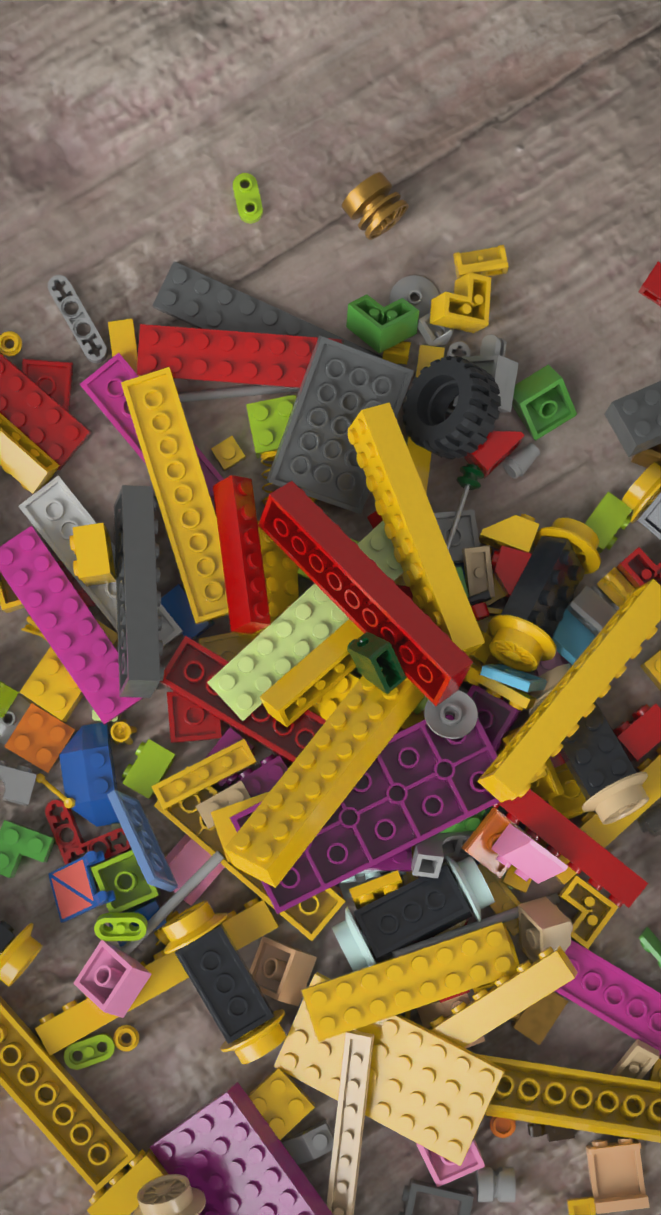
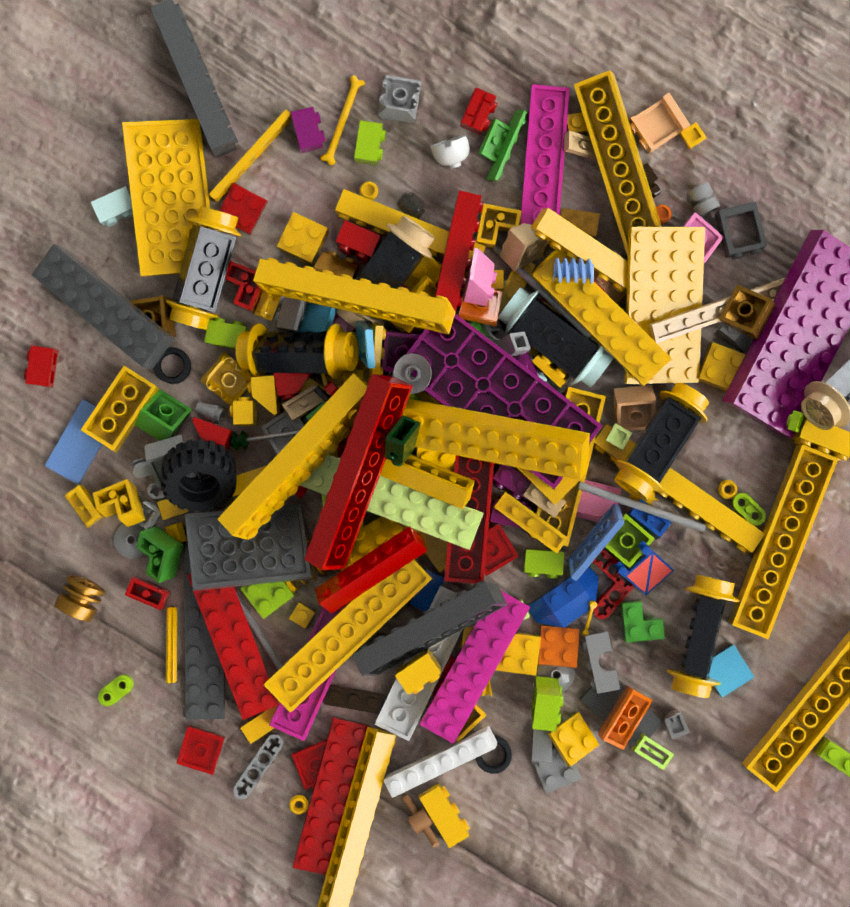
camera: 120 degrees left, 5 degrees up
bright pink slope [73,940,151,1018] -> none
lime plate [94,912,148,941] -> none
yellow piece [110,719,137,745] -> none
none -> medium blue tile [45,399,102,485]
none -> yellow brick [81,366,159,453]
none -> red brick [125,576,171,610]
none -> black tyre [153,347,191,384]
none -> yellow axle [166,607,177,683]
none -> red plate [176,726,225,775]
none -> yellow slope [200,352,255,405]
none -> yellow brick [230,397,257,426]
none -> pearl gold slope [314,251,359,280]
none -> dark brown plate [324,685,384,714]
none -> light blue piece [553,257,594,284]
none -> yellowish green plate [605,423,632,450]
none -> pearl gold slope [719,285,776,340]
none -> lime plate [787,410,804,433]

